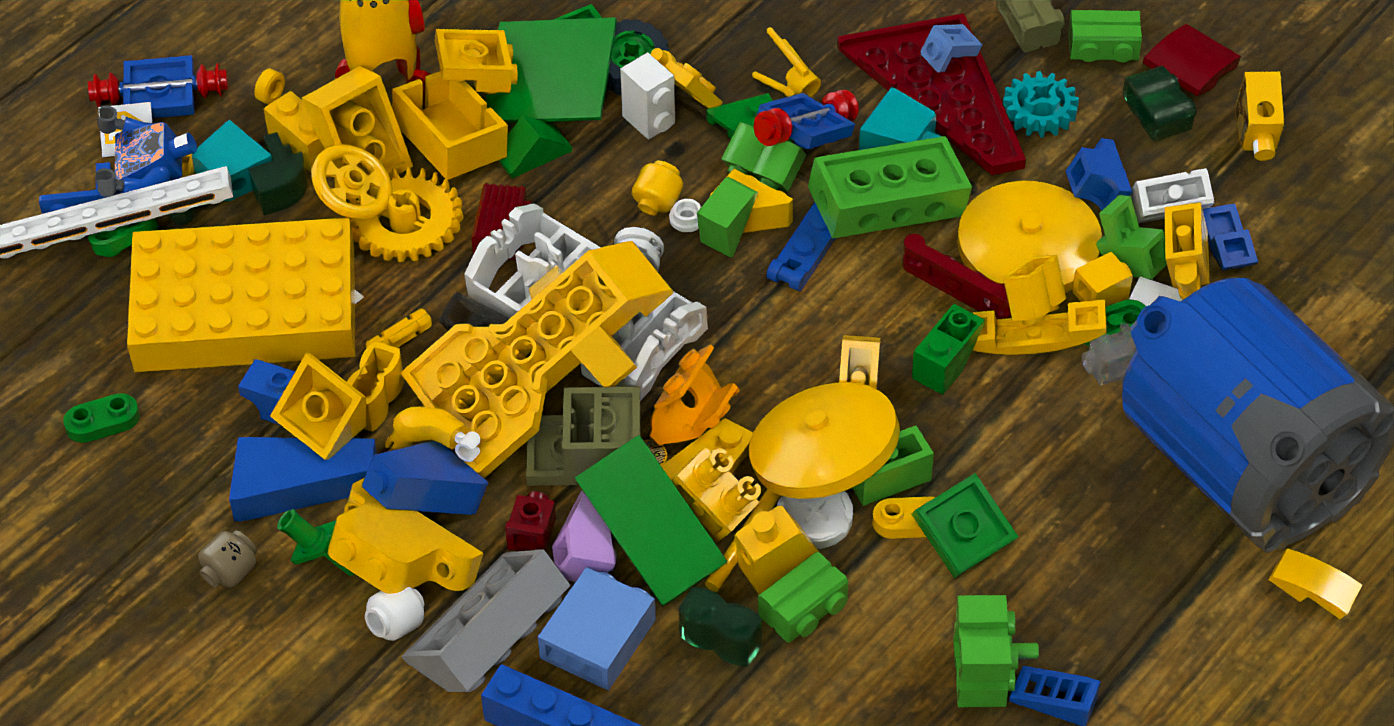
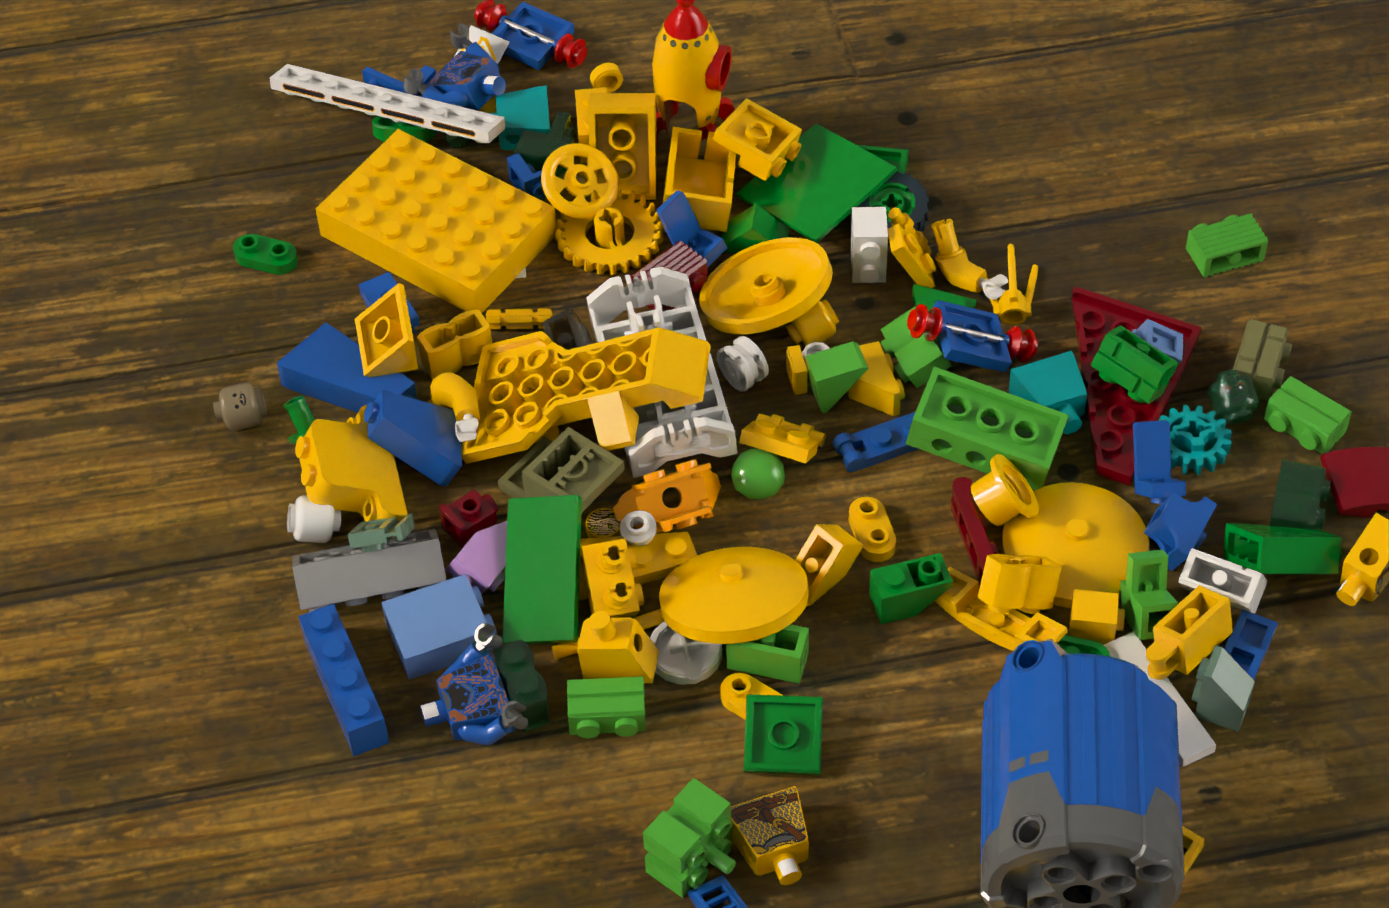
camera: 40 degrees right, 0 degrees up
none -> sand green plate [348,514,415,552]
none -> torso [420,623,528,746]
none -> blue bracket [507,153,546,200]
none -> white plate [620,510,657,546]
none -> blue bracket [657,190,727,267]
none -> yellow dish [699,238,833,334]
none -> bright green hair [731,447,785,500]
none -> torso [731,786,809,885]
none -> yellow plate [739,413,826,463]
none -> yellow tile [786,345,808,395]
none -> yellow plate [849,497,896,562]
none -> yellow arm [931,219,1008,300]
none -> yellow piece [971,454,1039,526]
none -> green brick [1091,325,1179,404]
none -> blue bracket [1133,420,1186,504]
none -> sand green slope [1191,645,1255,732]
none -> clear green head [1208,370,1259,424]
none -> green slope [1223,523,1342,574]

